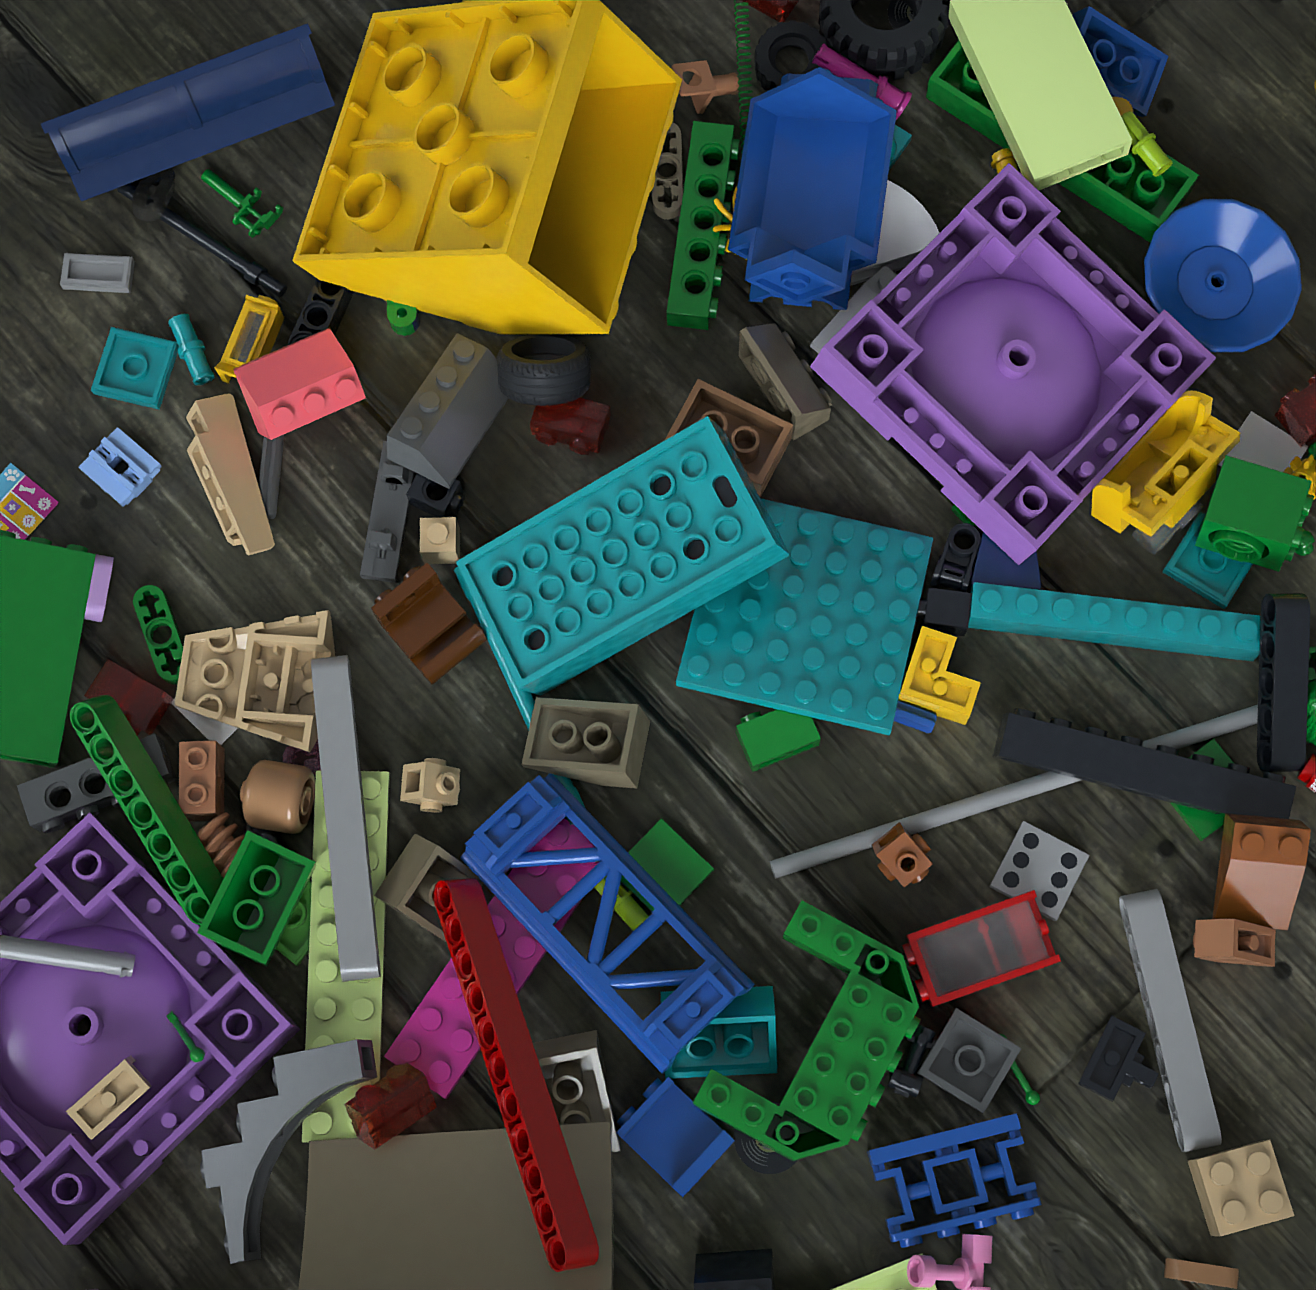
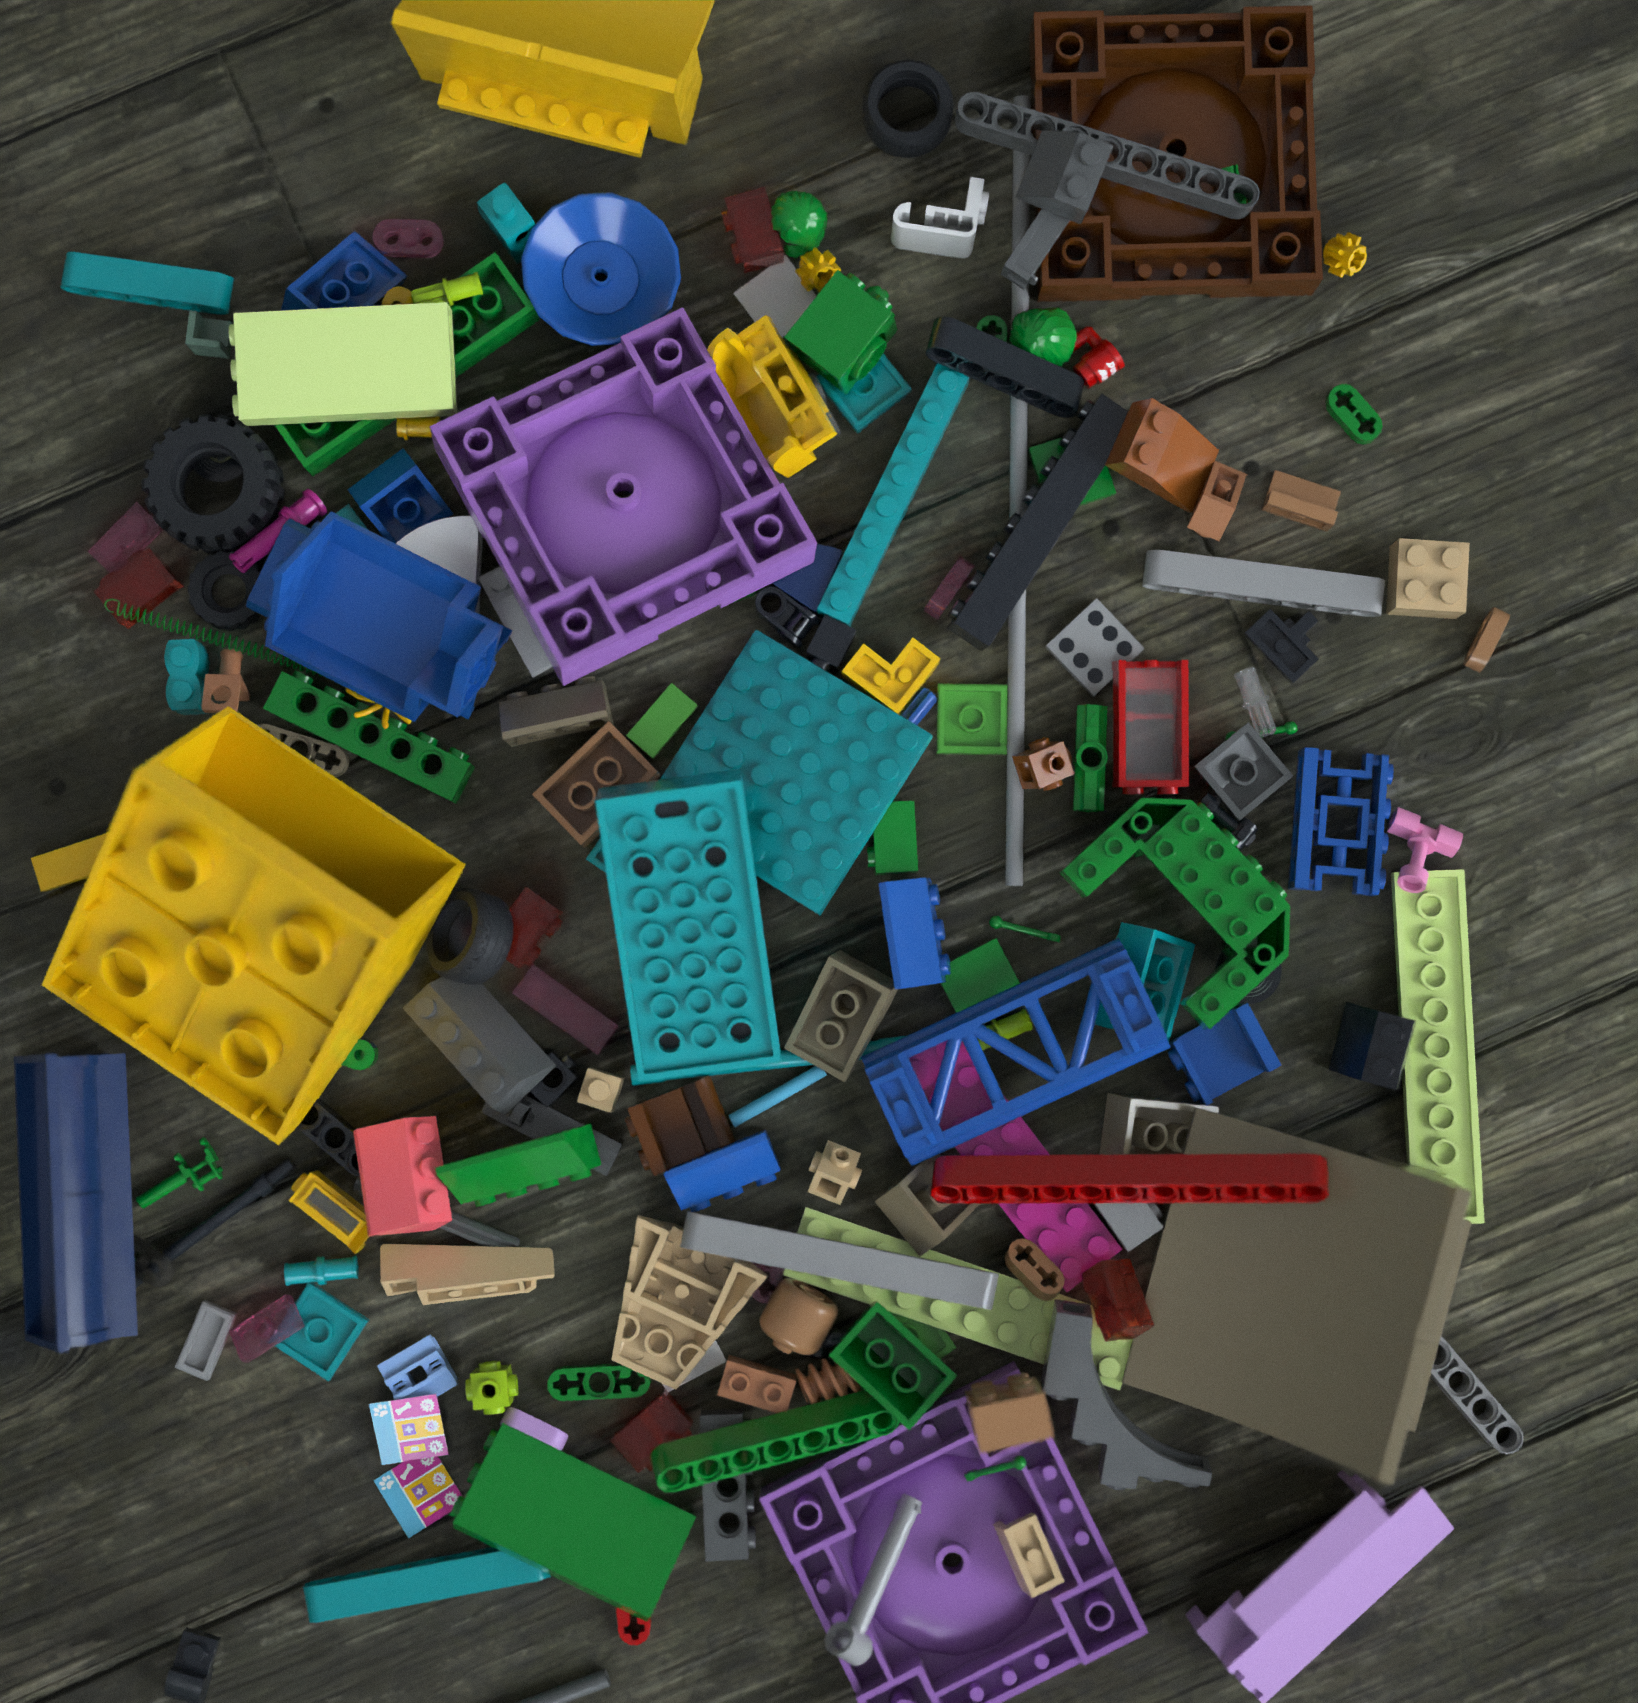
camera: 75 degrees left, 10 degrees up
none -> teal brick [164,639,210,715]
none -> clear pink plate [229,1294,305,1363]
none -> blue slope [348,448,453,544]
none -> sticker [369,1394,449,1465]
none -> clear pink plate [373,219,444,258]
none -> green slope [435,1124,602,1207]
none -> lime brick [465,1361,519,1415]
none -> teal torso [477,182,535,264]
none -> clear pink plate [513,965,619,1055]
none -> bright green tile [626,683,698,759]
none -> blue slope [664,1129,781,1212]
none -> medium azure bar [728,1066,827,1127]
none -> blue slope [878,877,951,990]
none -> clear pink beam [924,556,975,620]
none -> bright green tile [936,683,1008,755]
none -> medium nougat brick [964,1373,1054,1453]
none -> green hinge [989,915,1061,943]
none -> medium nougat beam [1004,1239,1065,1301]
none -> green piece [1073,704,1108,812]
none -> light grey brick [1093,1203,1163,1252]
none -> clear axle [1234,667,1276,738]
none -> medium nougat panel [1262,470,1341,532]

